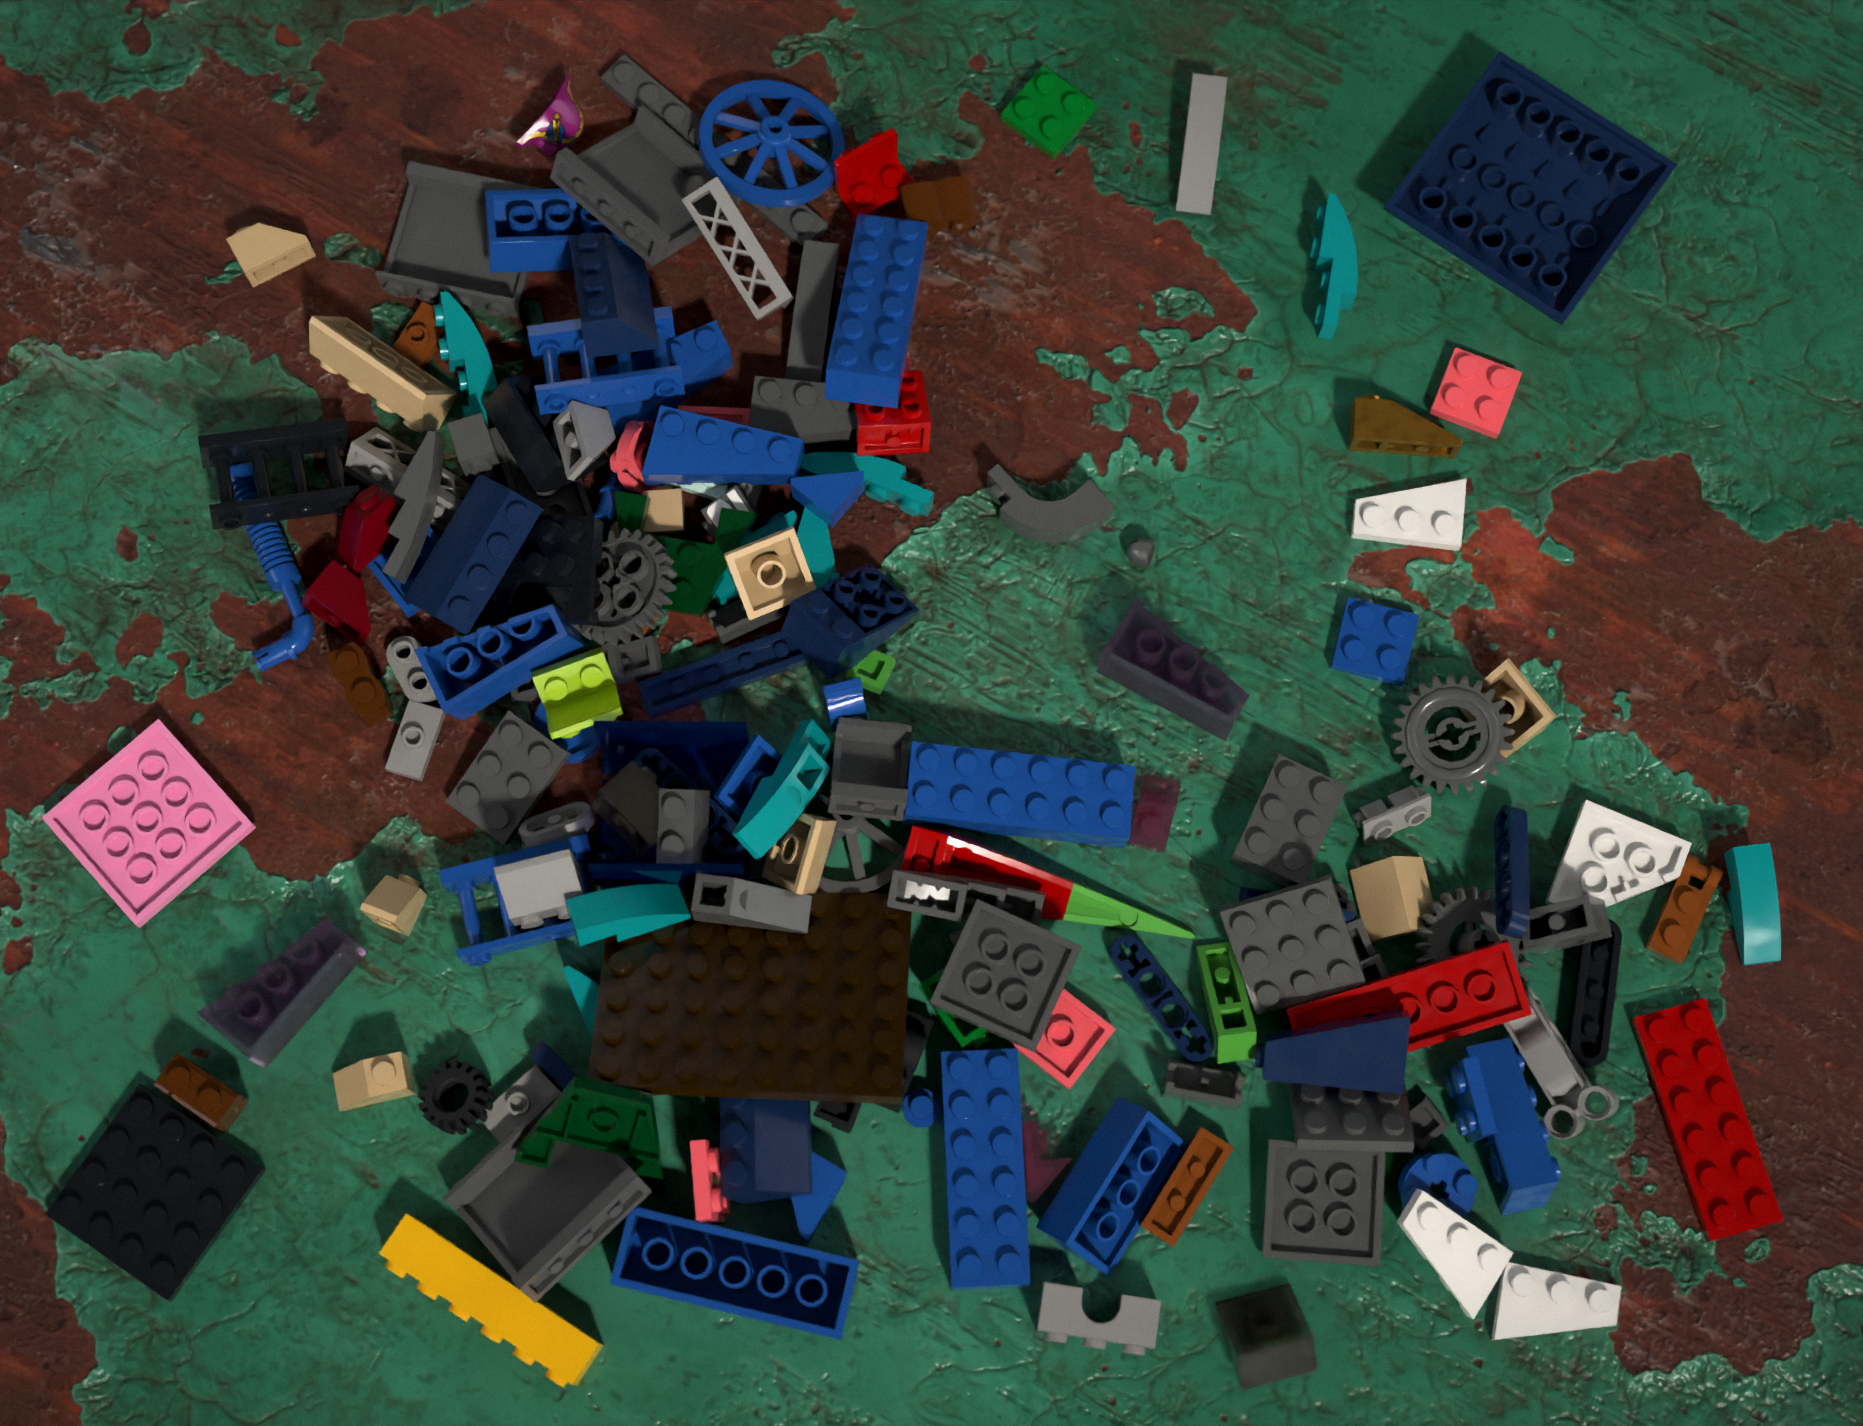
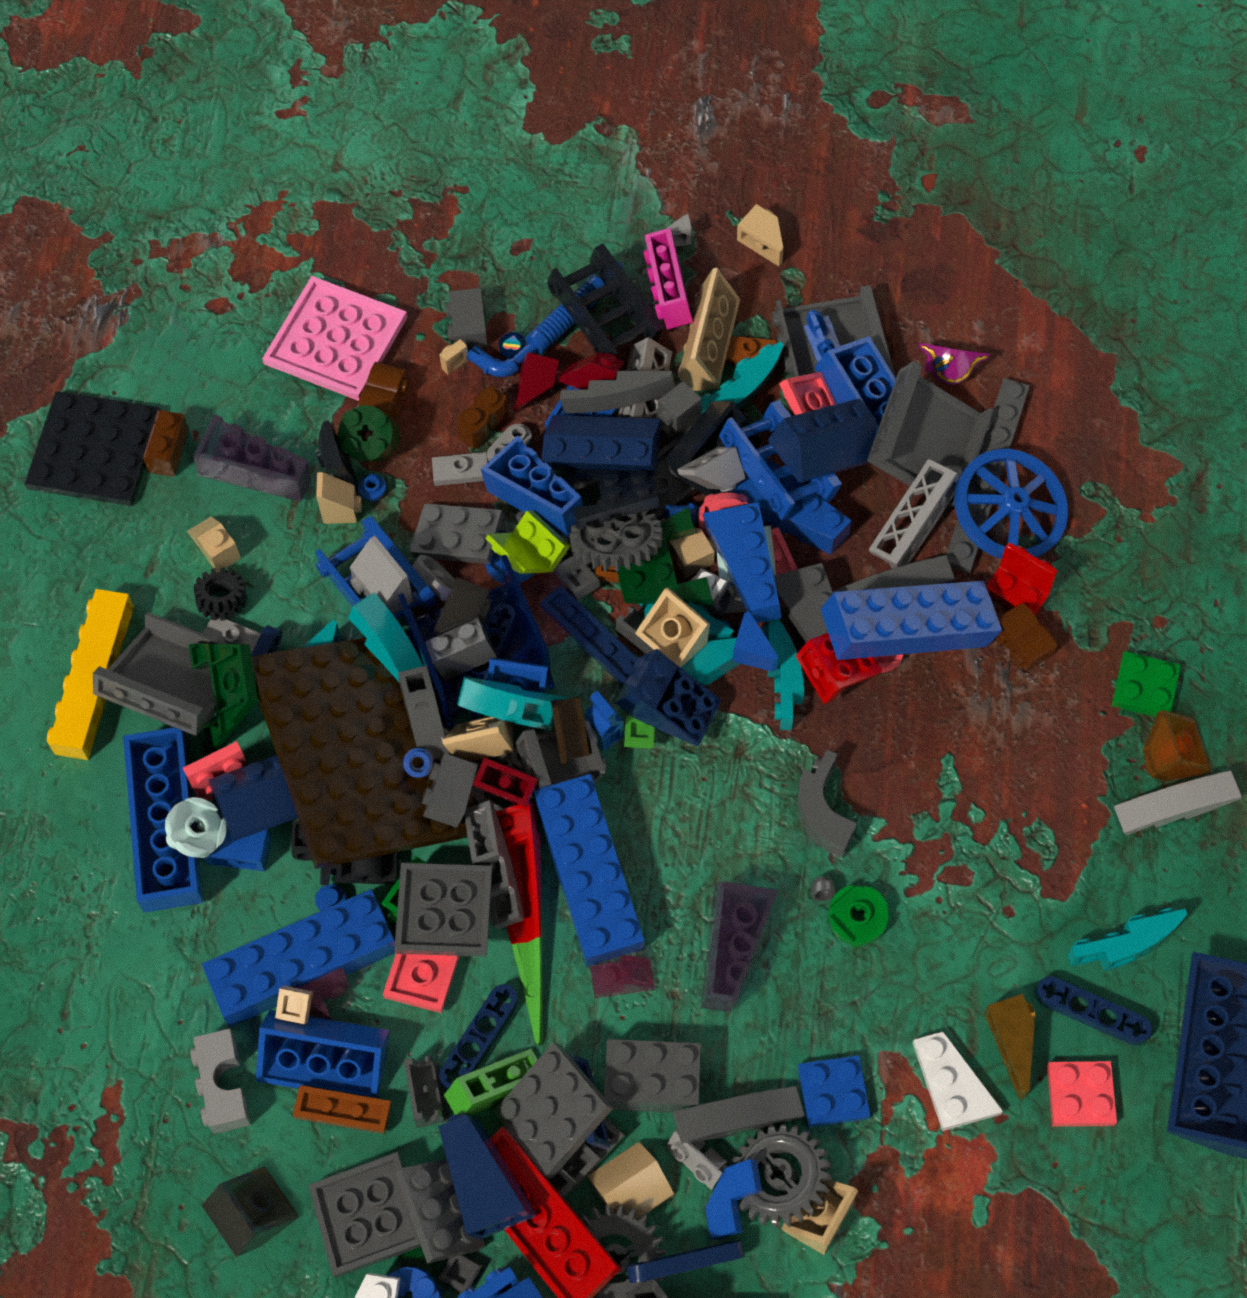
camera: 70 degrees right, 10 degrees down
none -> light aqua plate [165,797,226,858]
none -> tan plate [275,985,313,1024]
none -> black slope [316,420,358,491]
none -> dark green brick [338,405,400,463]
none -> reddish brown brick [357,362,410,418]
none -> blue plate [358,474,386,501]
none -> blue plate [403,748,433,778]
none -> dark grey brick [422,753,478,828]
none -> tan plate [439,339,468,375]
none -> dark grey brick [445,288,487,349]
none -> dark red slope [473,758,539,807]
none -> clear blue tile [499,332,526,359]
none -> dark brown panel [550,696,590,764]
none -> dark pink brick [643,228,693,329]
none -> light grey slope [666,214,692,246]
none -> dark grey slope [673,1086,805,1144]
none -> blue tile [705,1159,762,1240]
none -> coral plate [779,372,836,415]
none -> blue hinge [804,310,840,363]
none -> green plate [827,885,889,947]
none -> dark blue beam [1035,976,1152,1046]
none -> clear orange slope [1143,710,1212,781]

